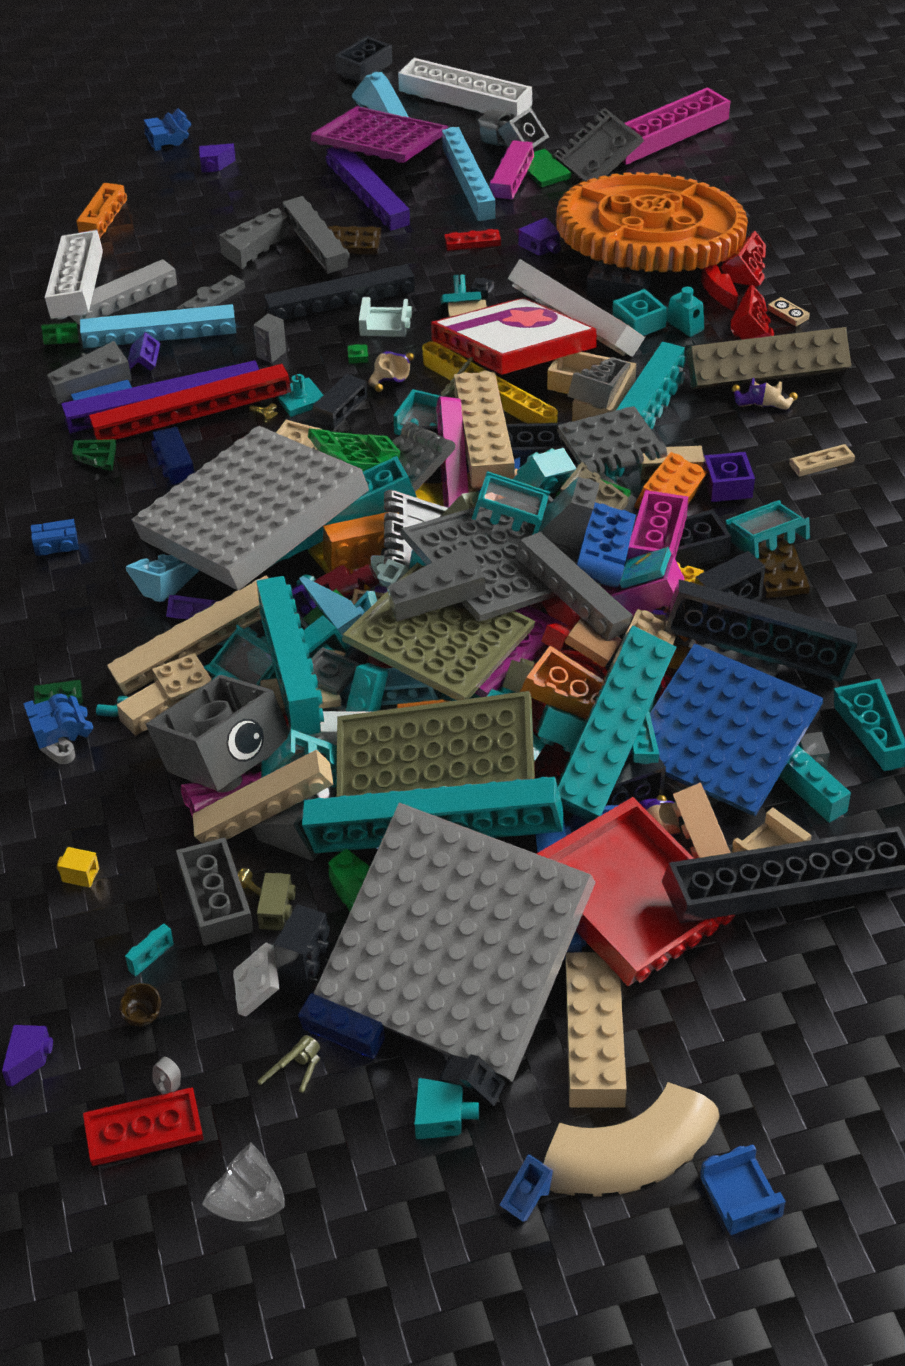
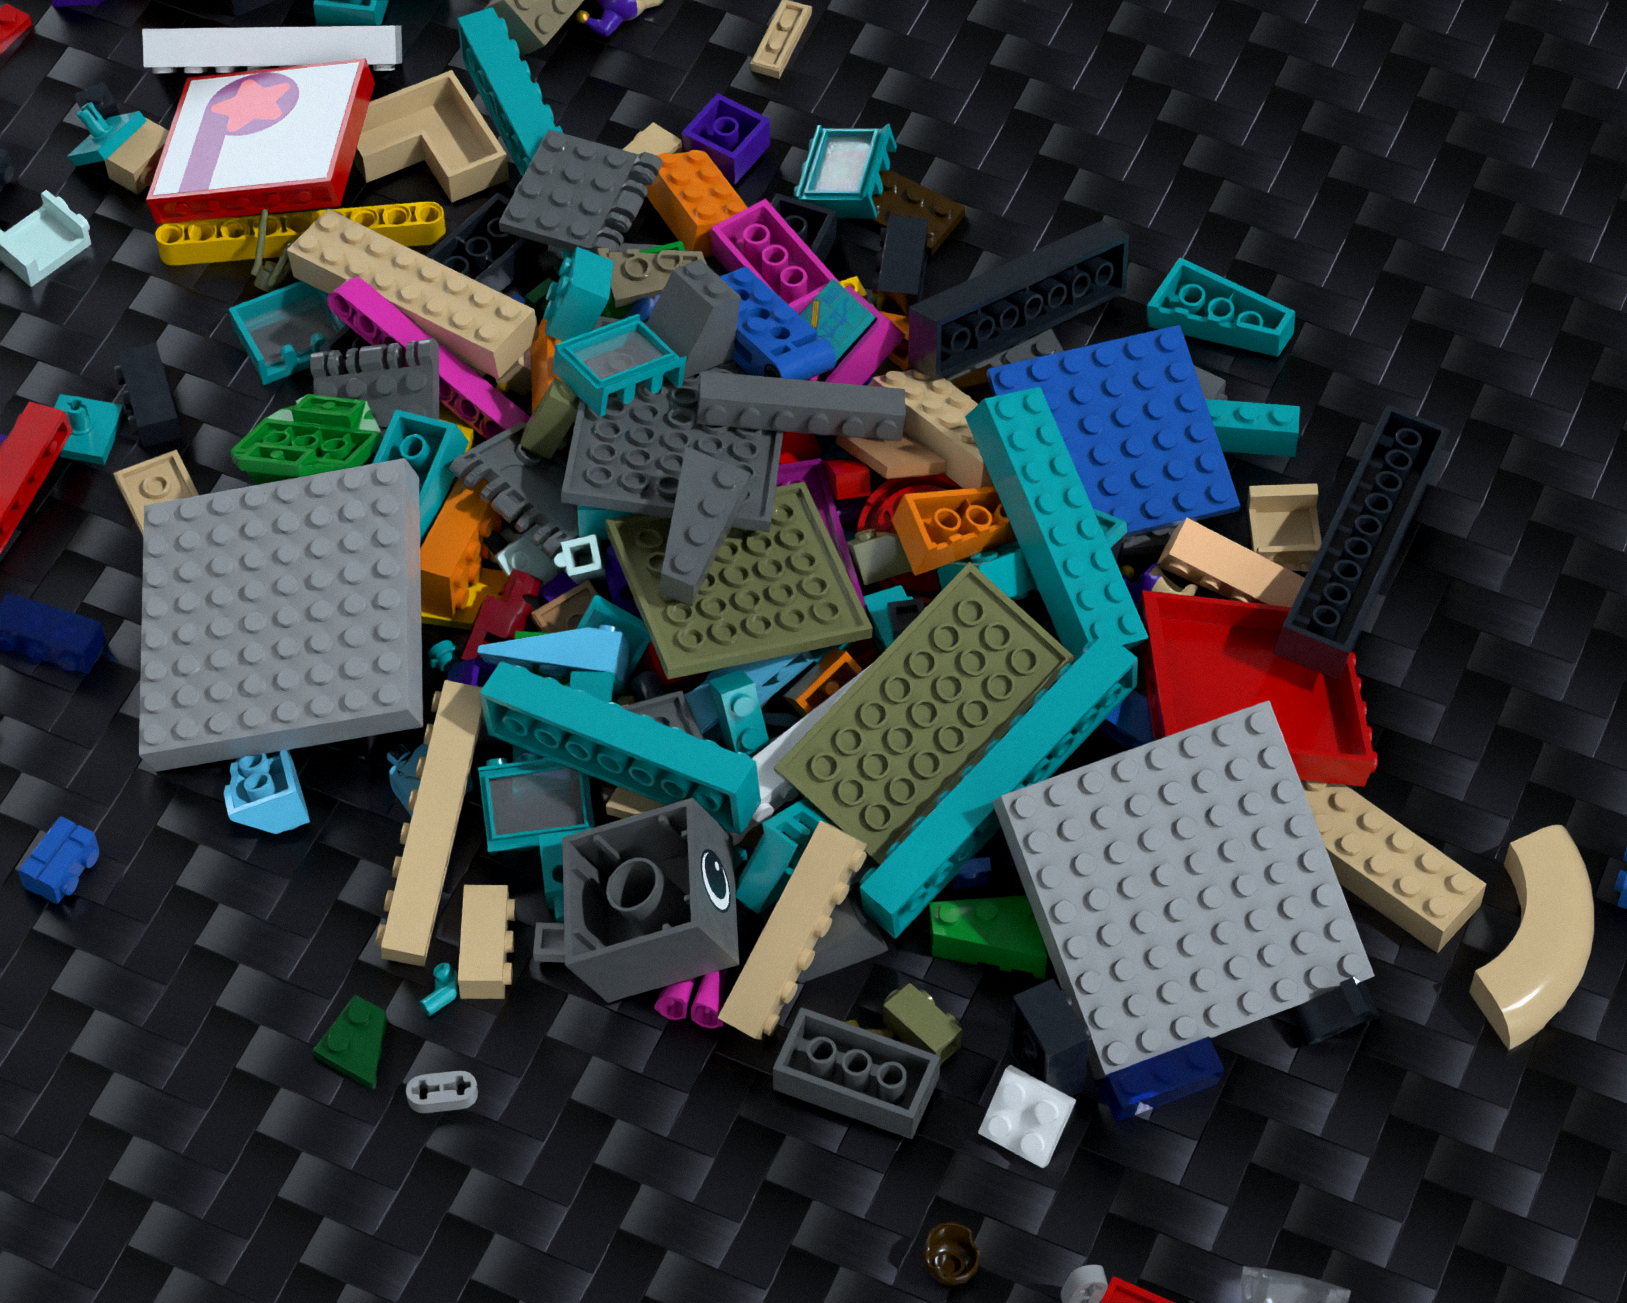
camera: 50 degrees left, 10 degrees up
blue hips [23,694,93,749] -> none
yellow brick [57,847,99,887] -> none
teal plate [125,923,174,976] -> none
tan bracket [152,653,211,700] -> none
dark purple panel [166,595,218,619] -> none
clear yellow hand [250,403,278,419] -> none
olive plant [258,1035,320,1093] -> none
green plate [348,344,368,364] -> none
tan piece [368,351,414,392] -> none
teal torso [415,1078,479,1139] -> none
blue slope [500,1155,553,1221] -> none
dark grey wedge [568,357,631,409] -> none

